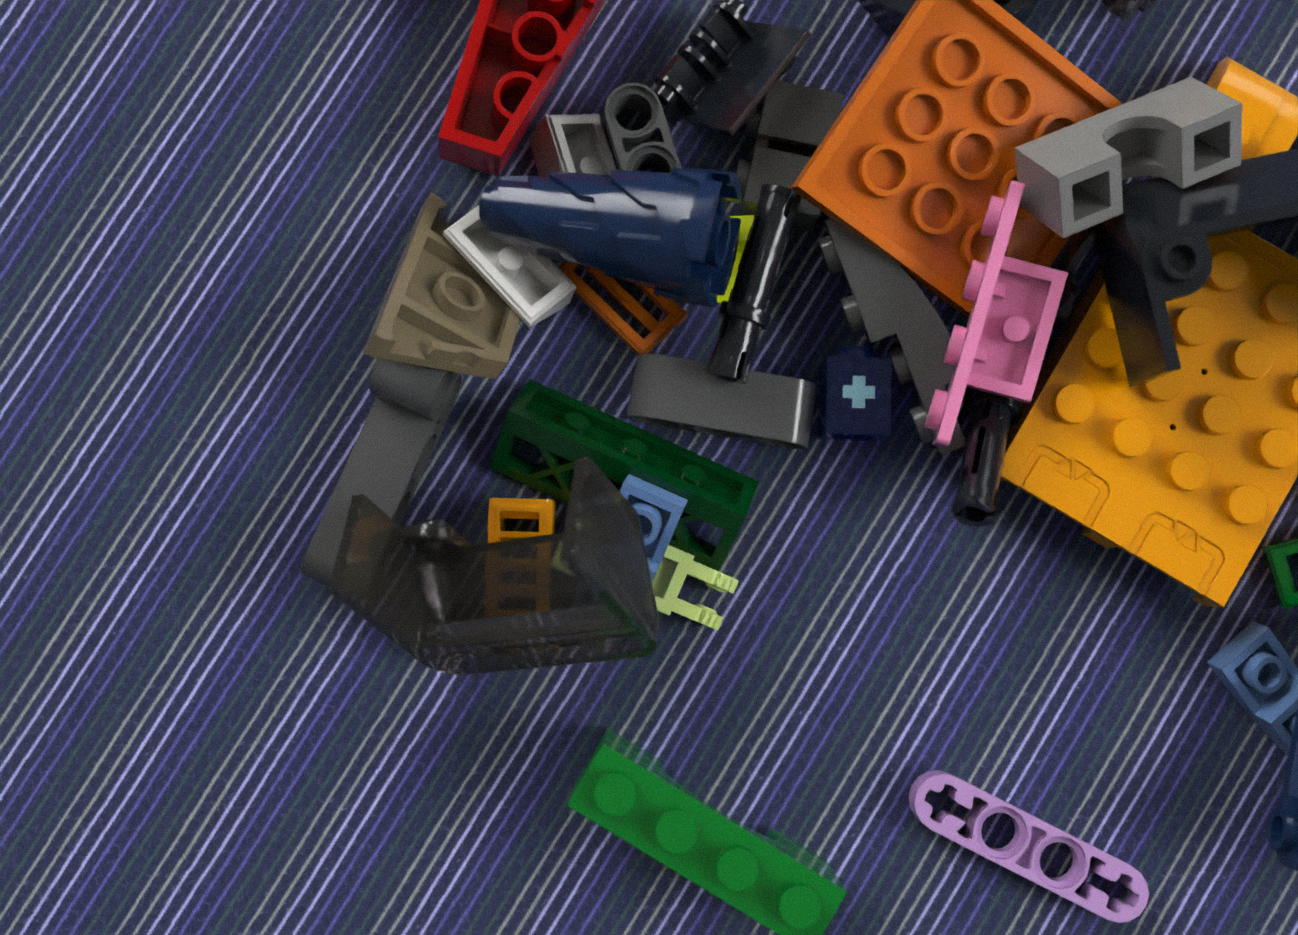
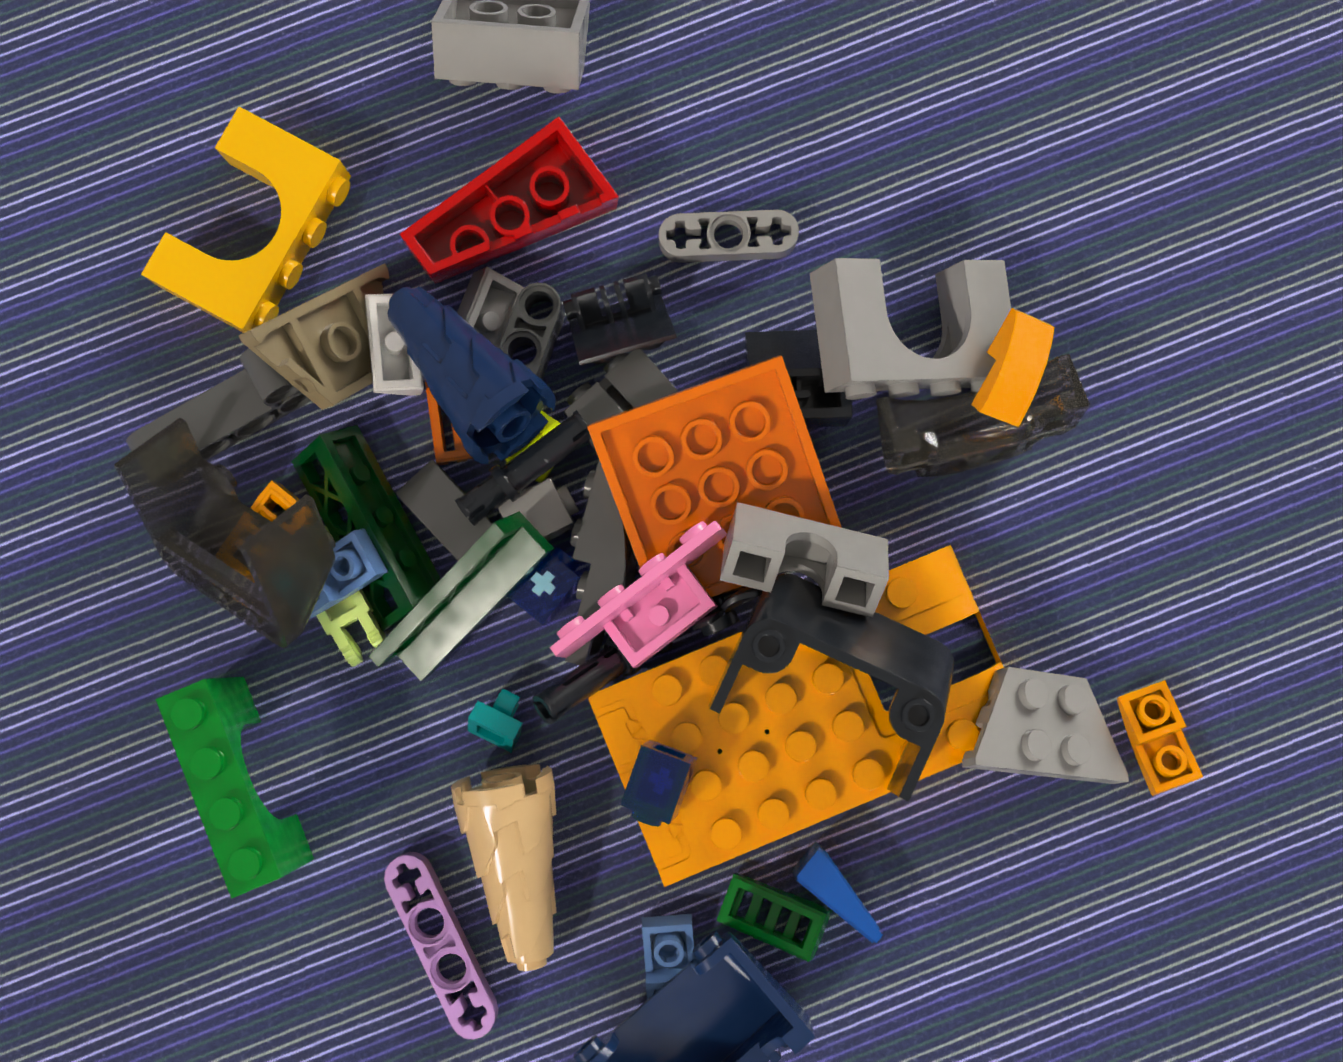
camera: 45 degrees right, 0 degrees up
none -> yellow arch [141,107,351,333]
none -> fence [368,511,554,681]
none -> tan cone [451,764,557,971]
none -> teal tile [468,688,523,753]
none -> light grey brick [498,478,579,541]
none -> clear blue brick [620,739,698,827]

